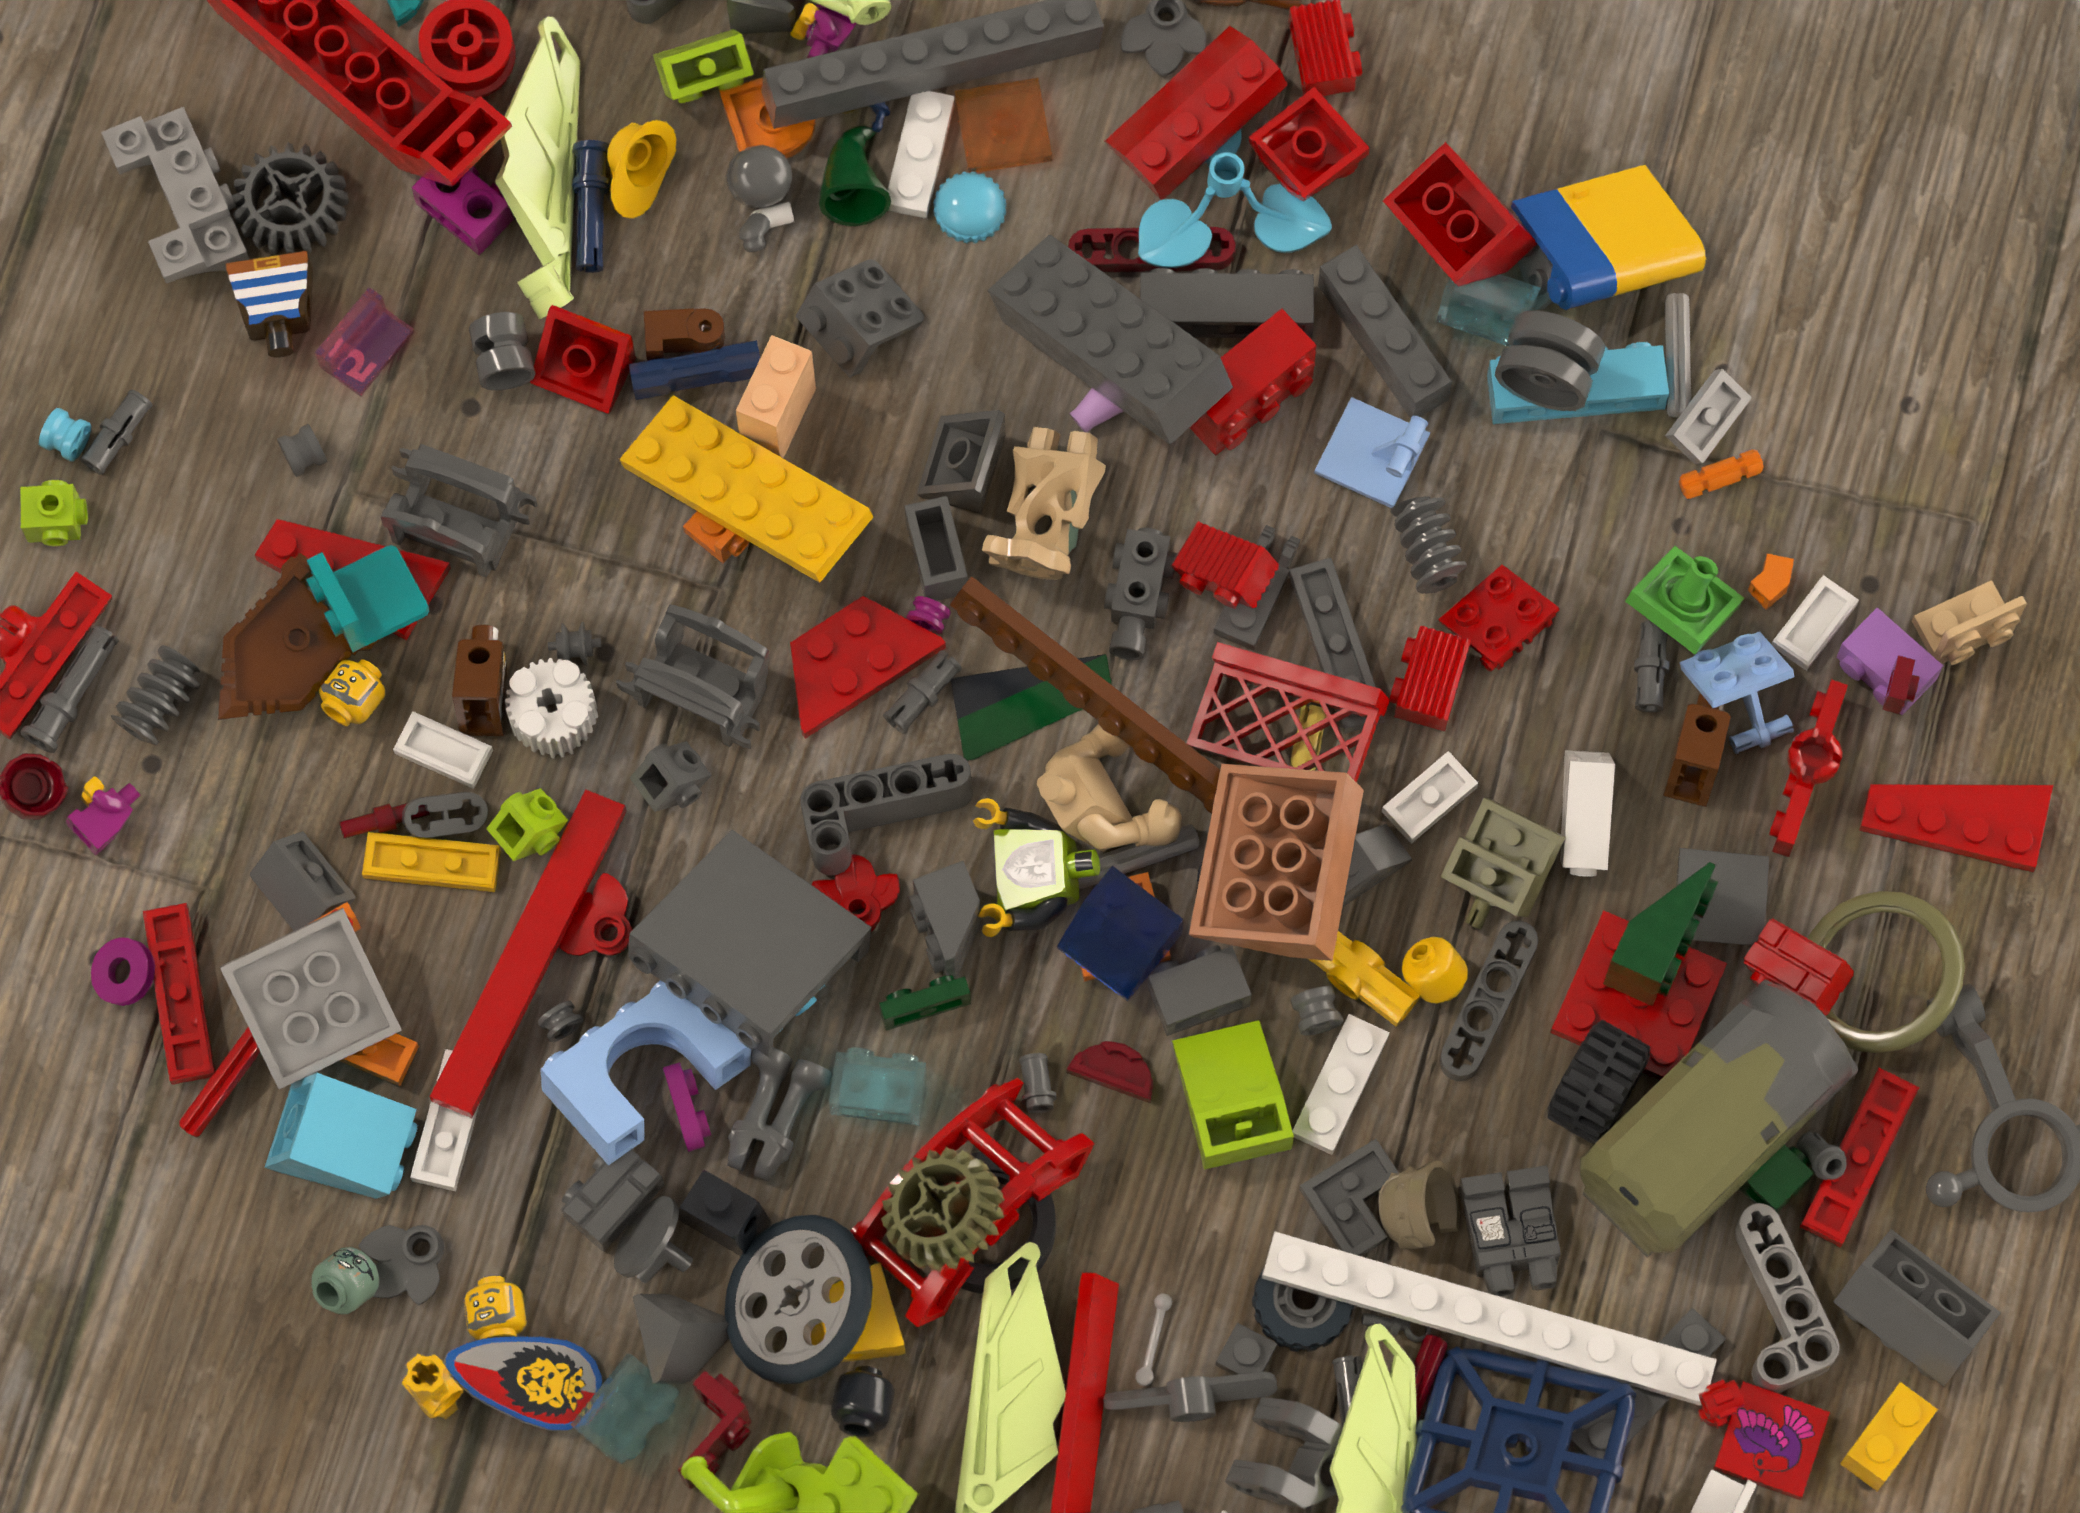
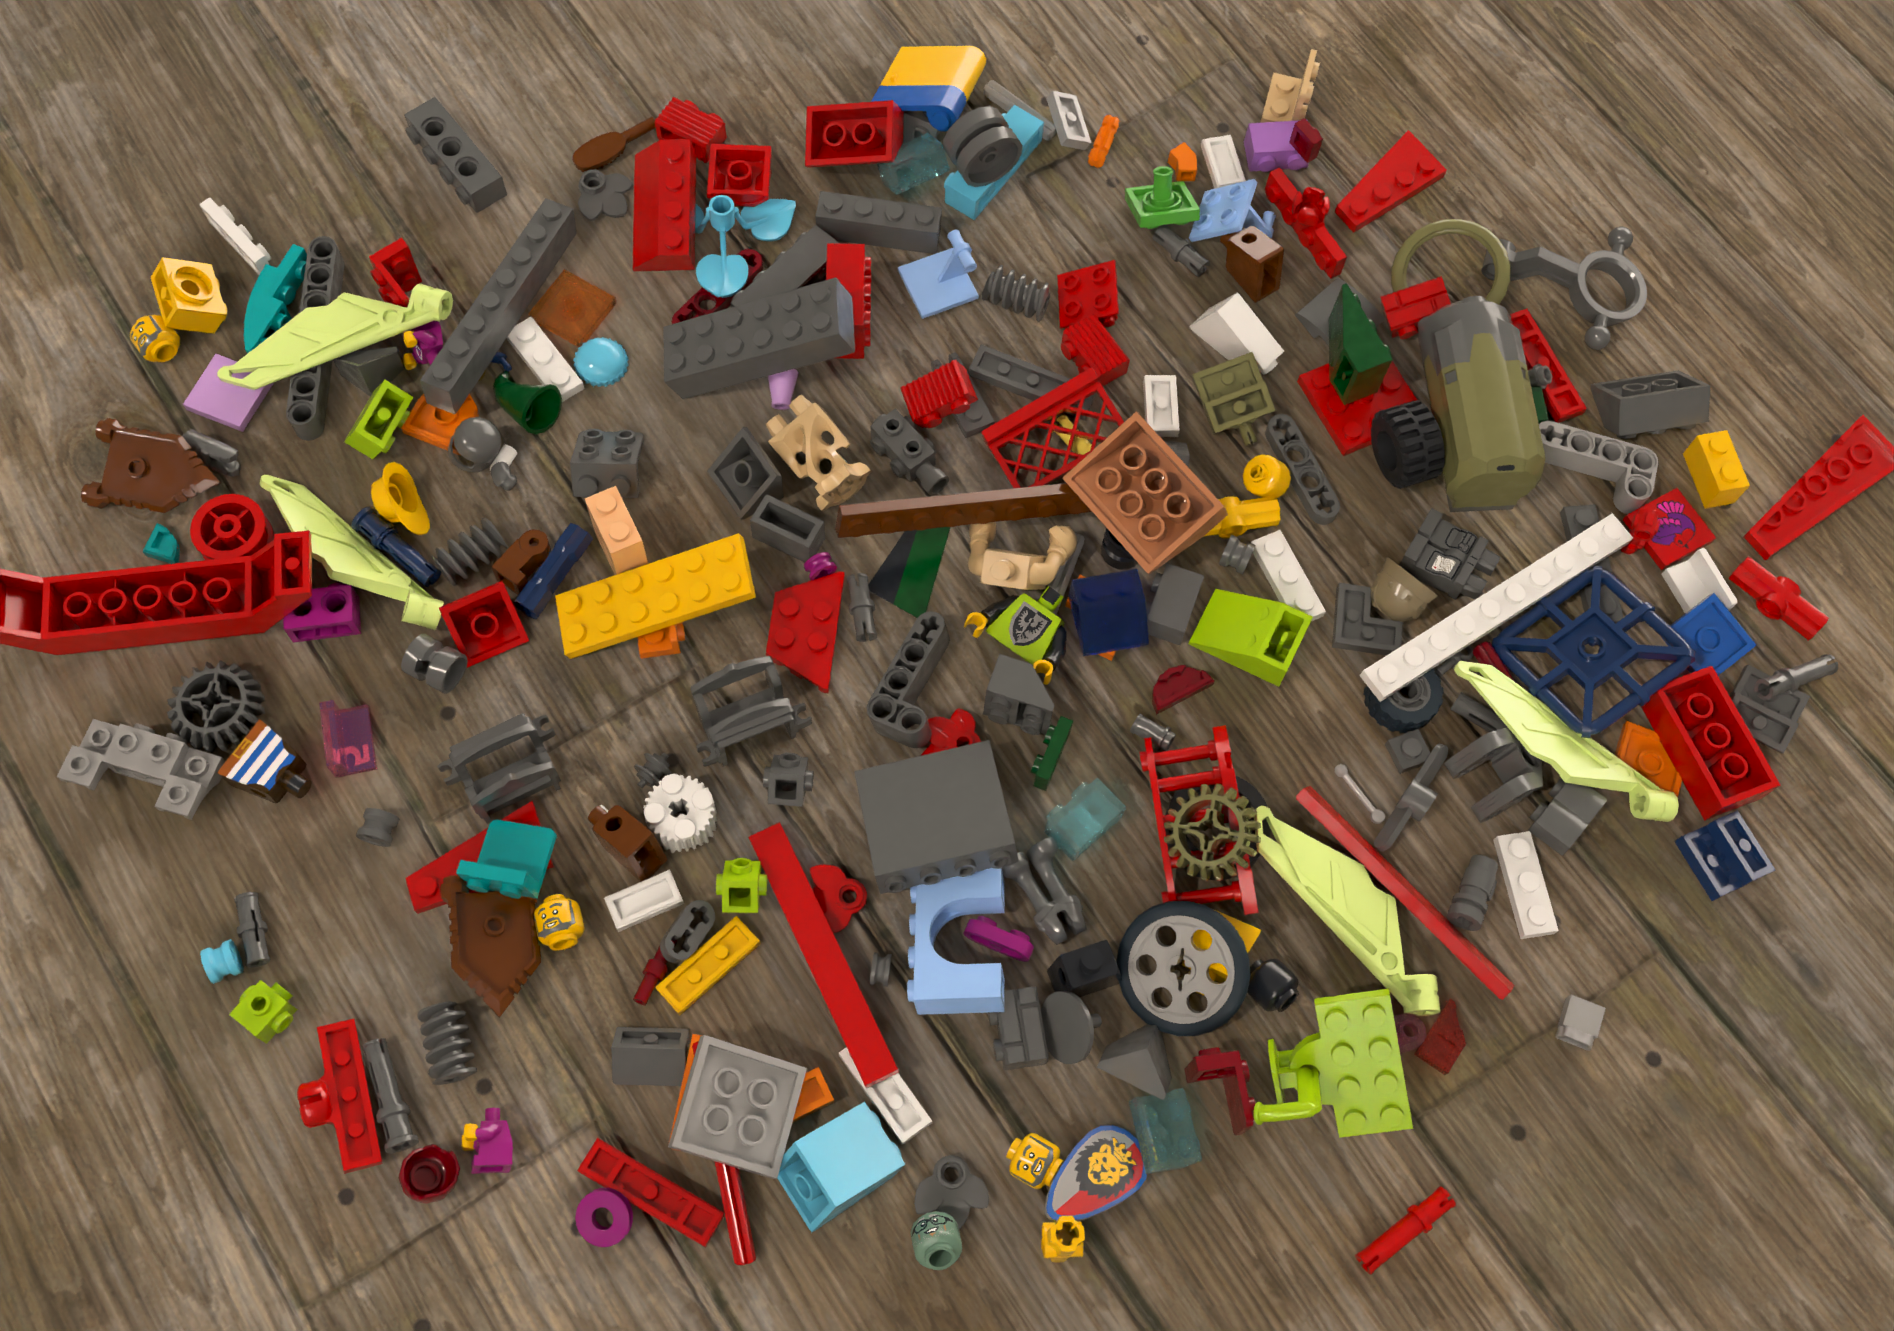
camera: 55 degrees left, 5 degrees down
none -> dark grey piece [432,517,508,586]

